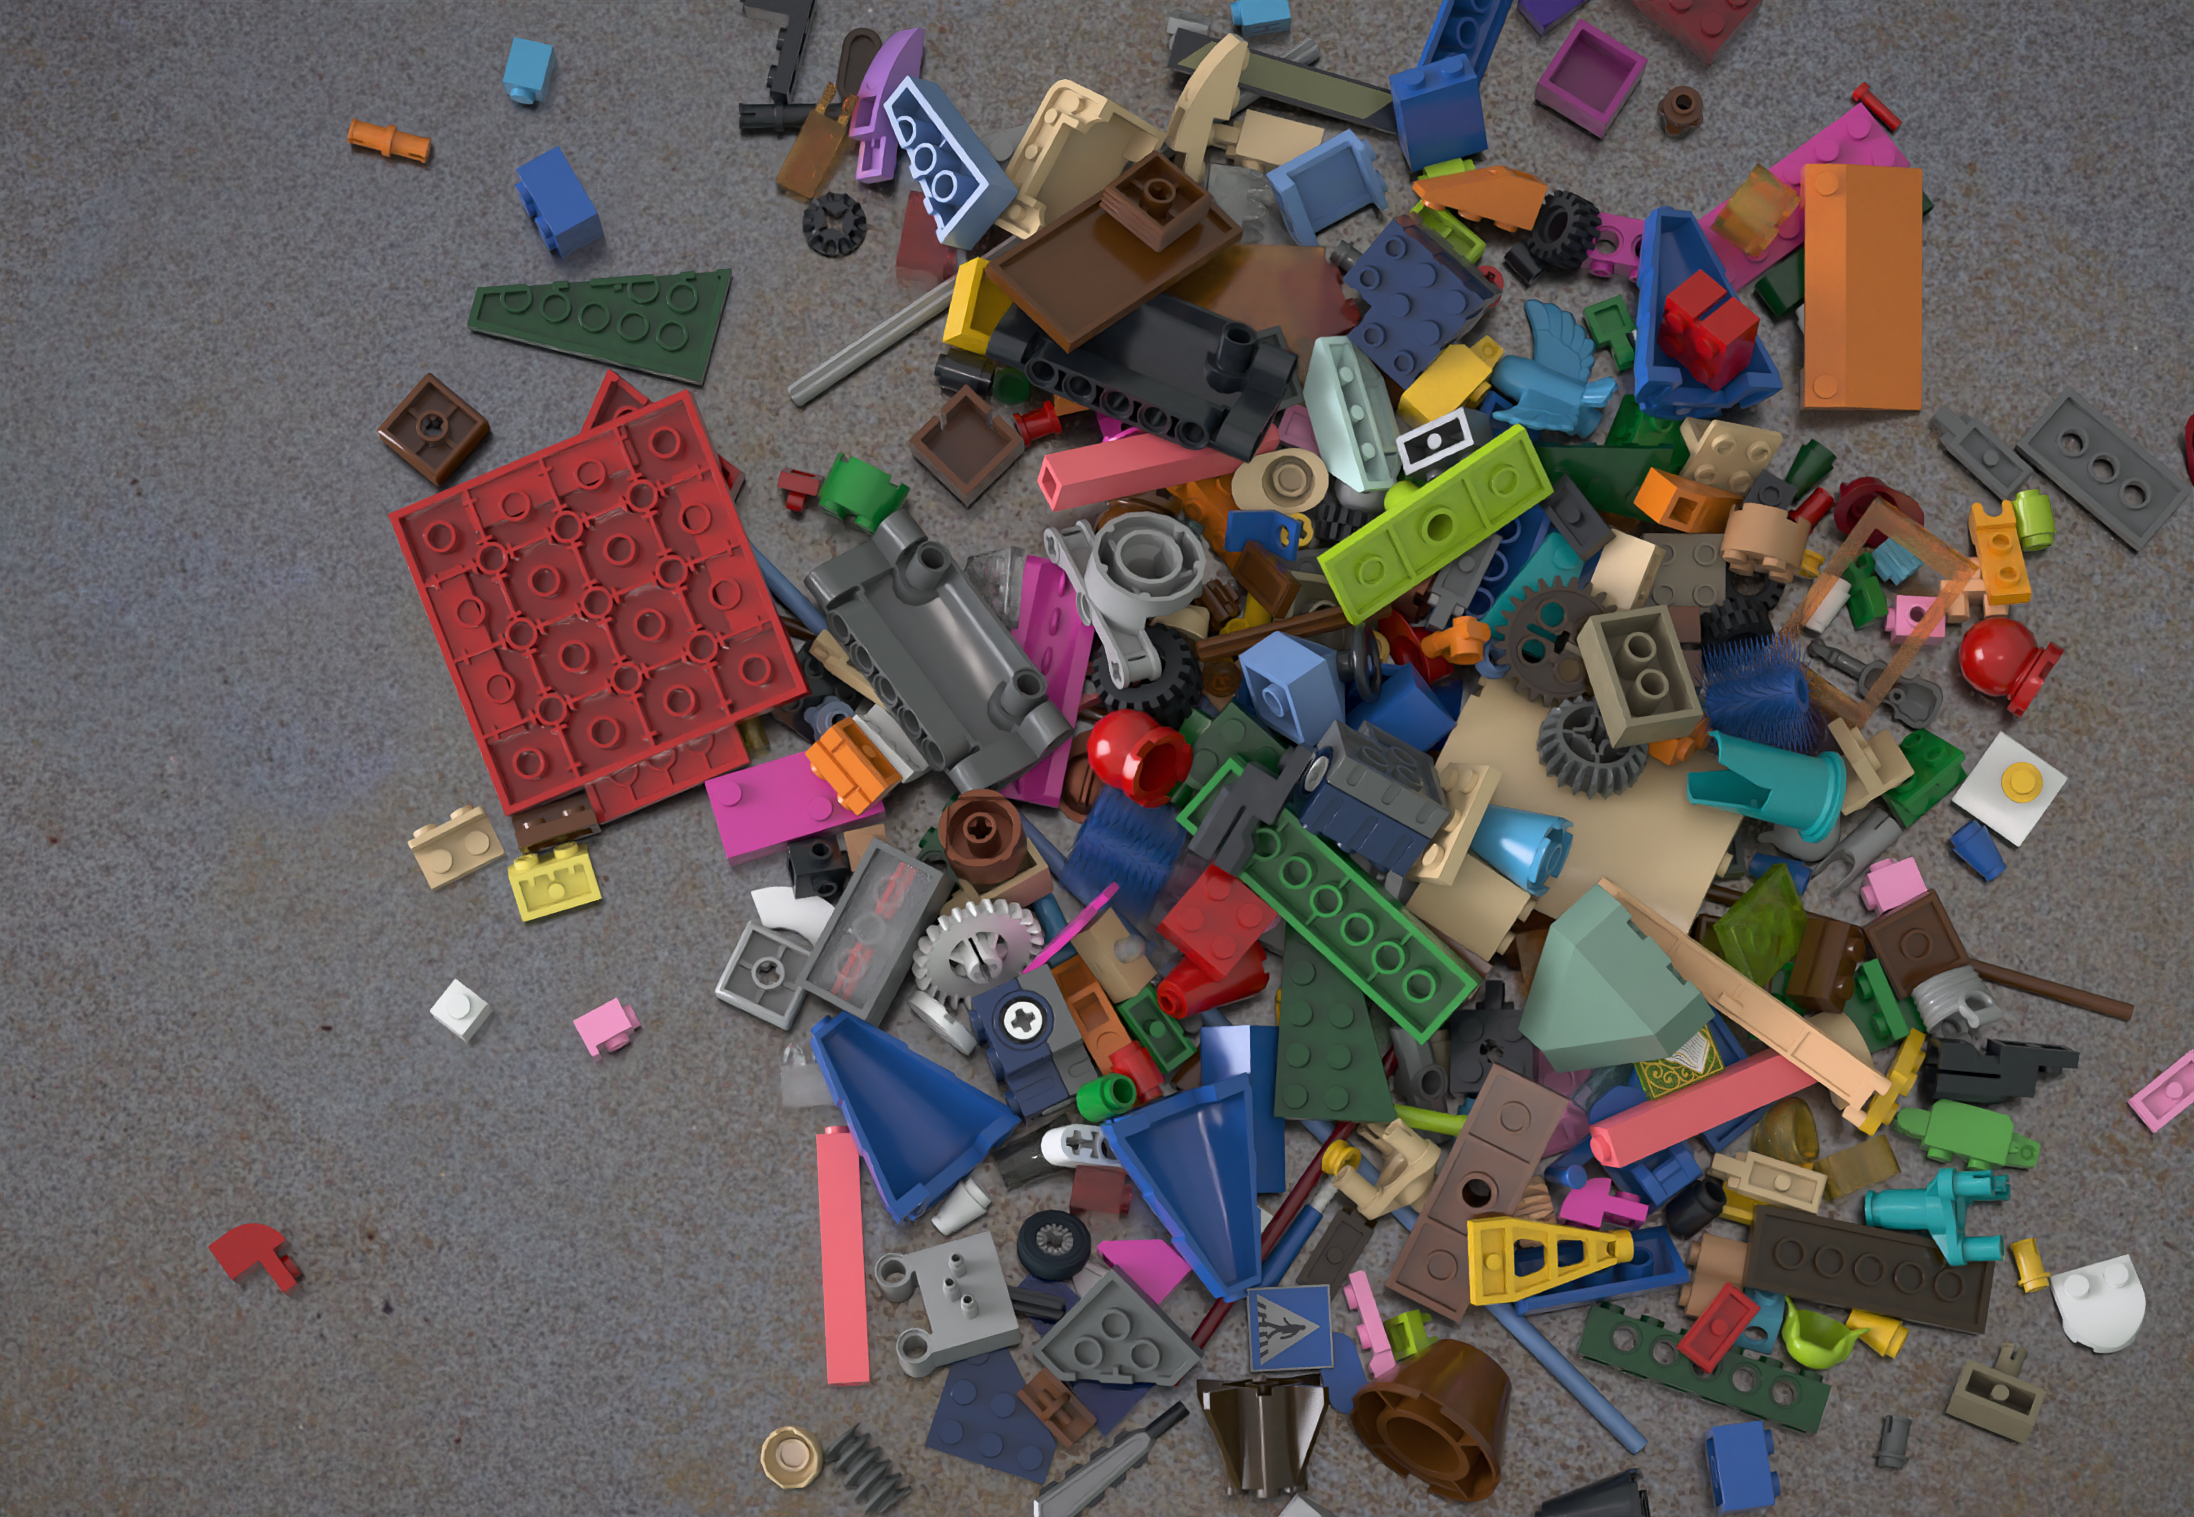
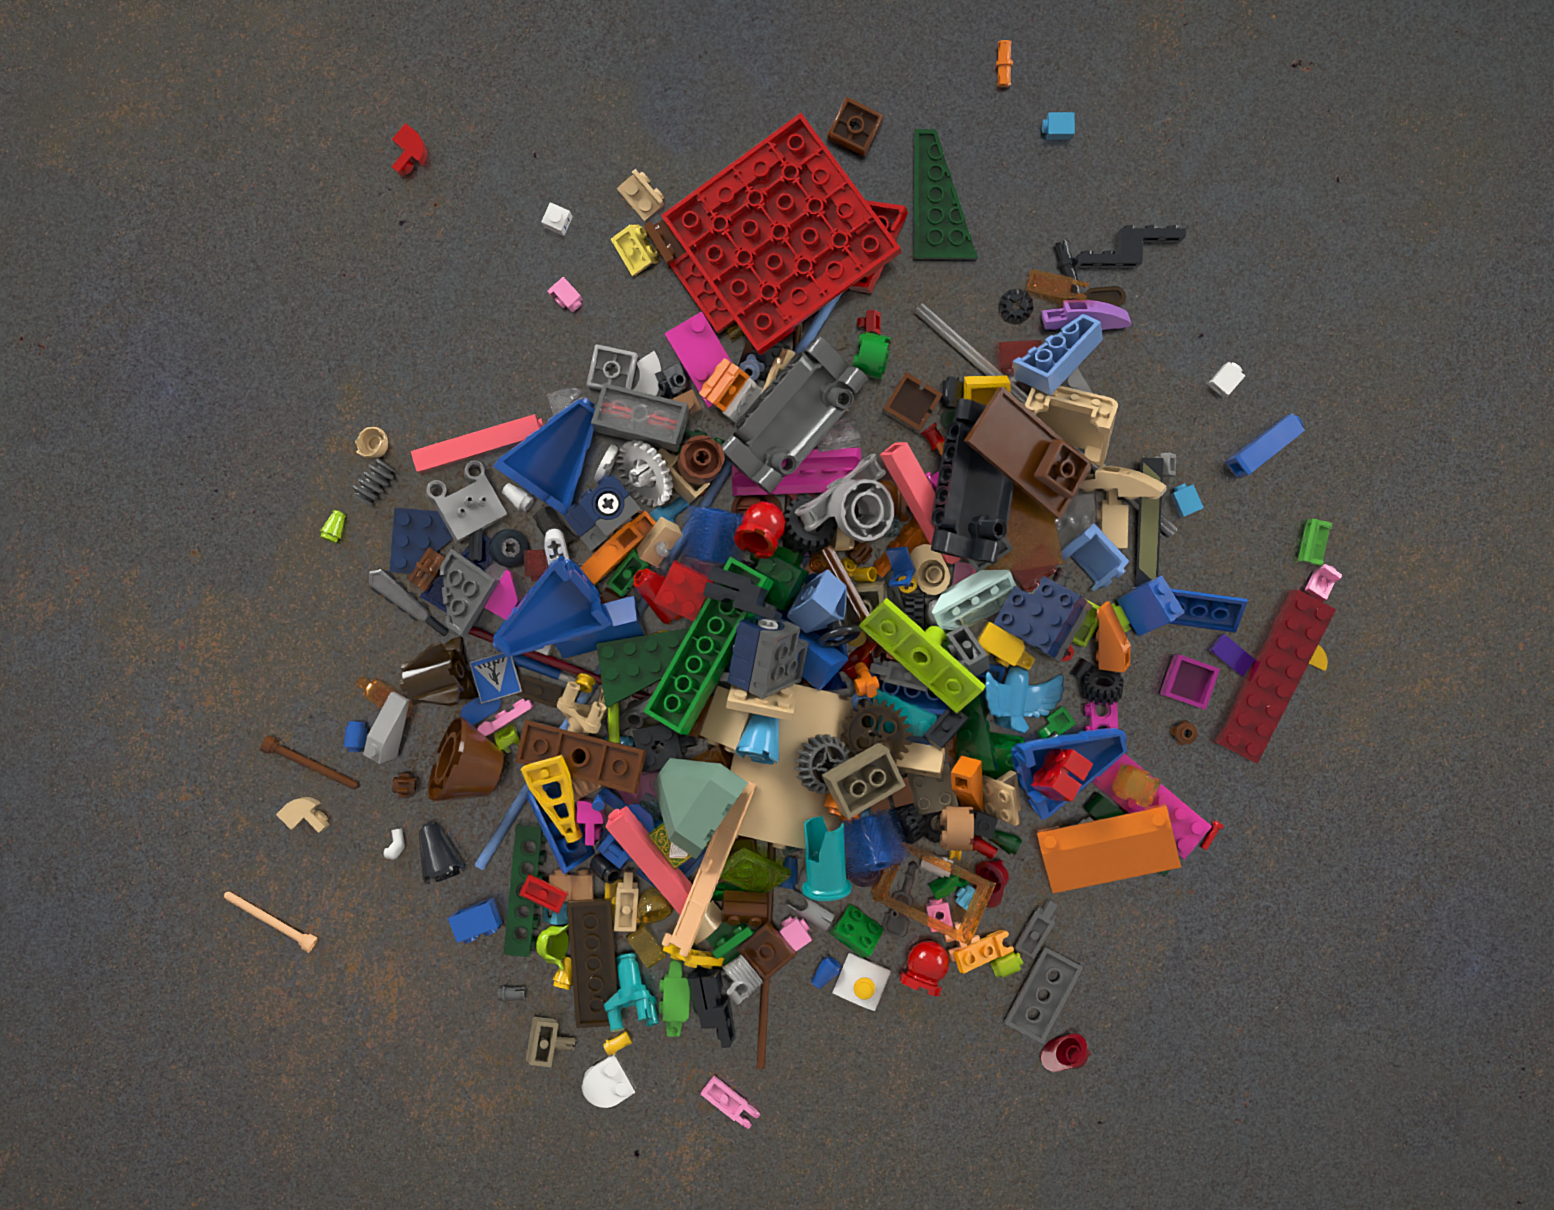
camera: 80 degrees right, 10 degrees up
blue brick [515,146,605,258] -> none
dark pink piece [1021,881,1120,974] -> none
green brick [1076,1073,1137,1123] -> none
red brick [1108,1040,1166,1105] -> none
reddish brown tile [1231,540,1302,619] -> none
tan bracket [1827,717,1915,815] -> none

